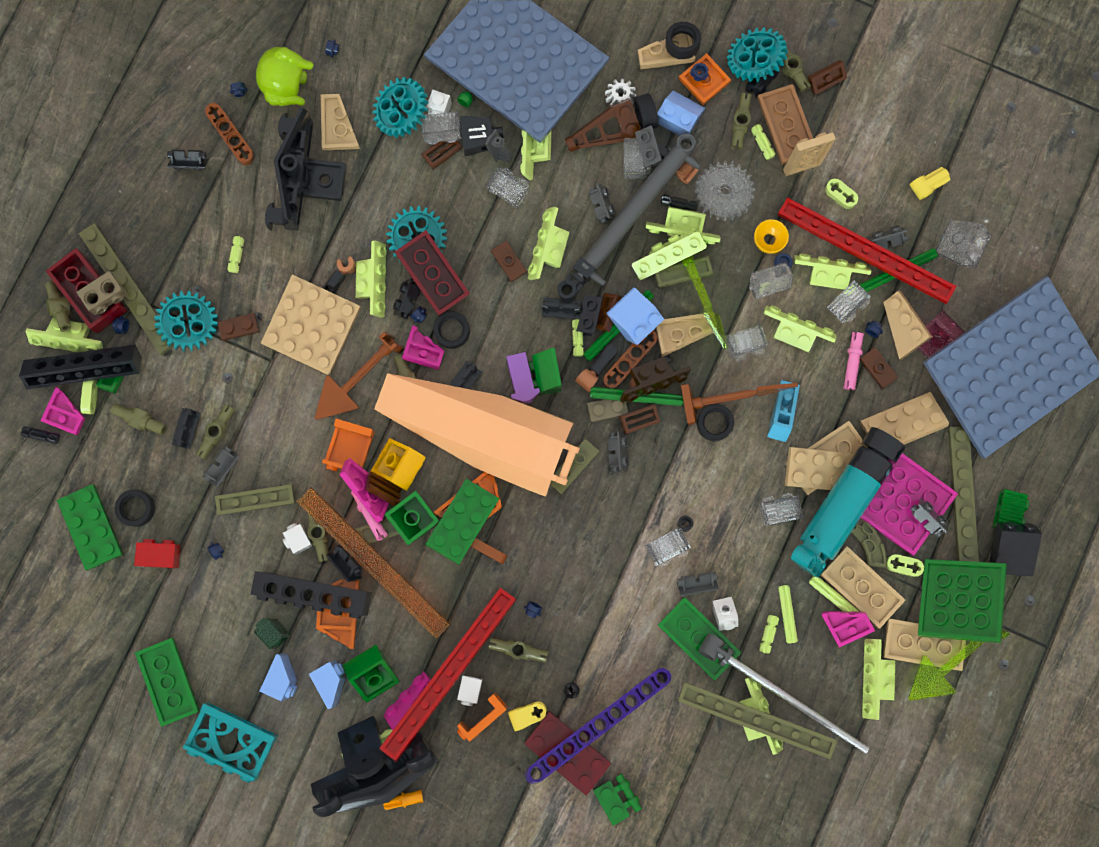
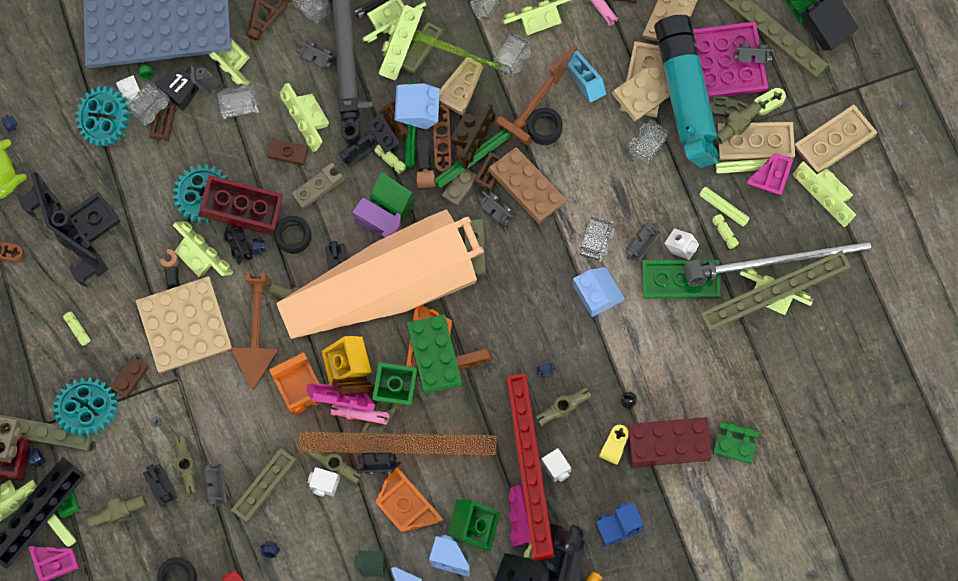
camera: 40 degrees left, 10 degrees down
black brick [251,571,372,619] -> none
tan wing [321,94,360,150] -> none
dark pink wing [402,325,444,370] -> none
orange panel [457,692,508,742] -> none
dark purple beam [525,668,671,784] -> none
black hinge [677,515,694,532] -> none
clear neon green piece [908,630,1010,701] -> none
green plate [918,559,1007,643] -> none
none -> dark tan plate [292,163,345,209]
none -> medium nougat plate [488,147,567,224]
none -> light blue slope [573,267,625,318]
none -> blue brick [595,502,644,547]
none -> olive pin [715,101,761,144]

